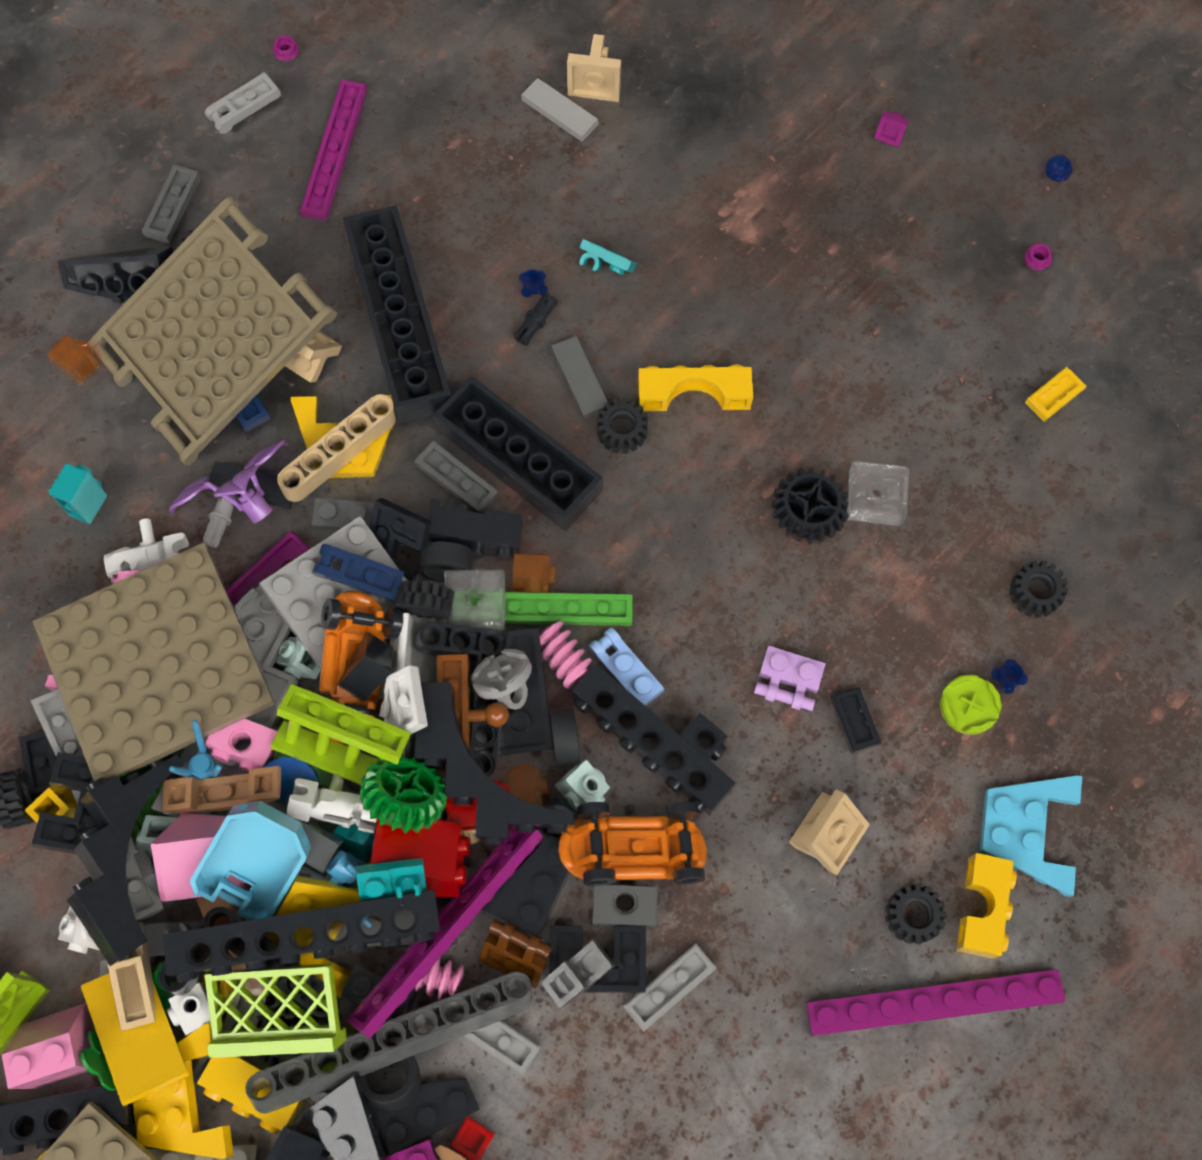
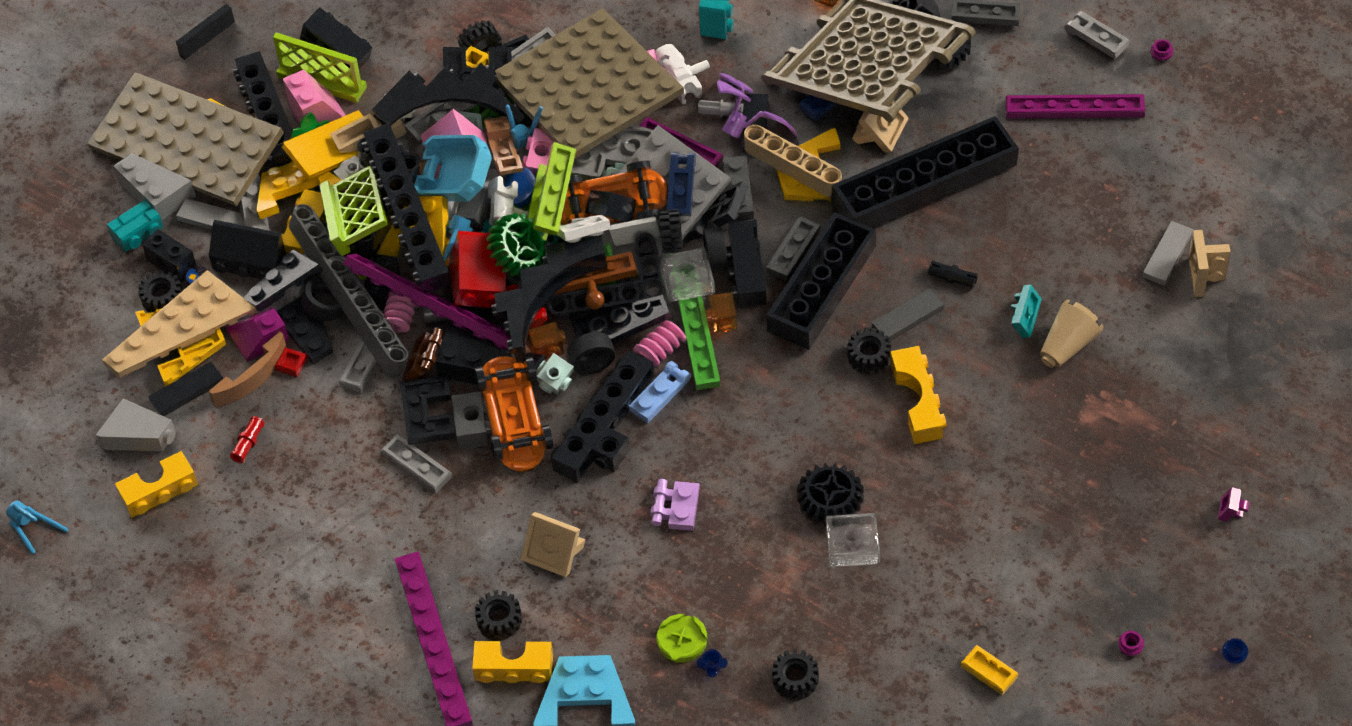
camera: 85 degrees right, 15 degrees down
teal plate [356,858,427,901] -> none
light grey tile [472,649,532,710] -> none
clear blue plate [519,269,548,298] -> none
flat silver slope [541,940,615,1009] -> none
black plate [830,687,881,754] -> none
none -> tan cone [1040,300,1103,368]

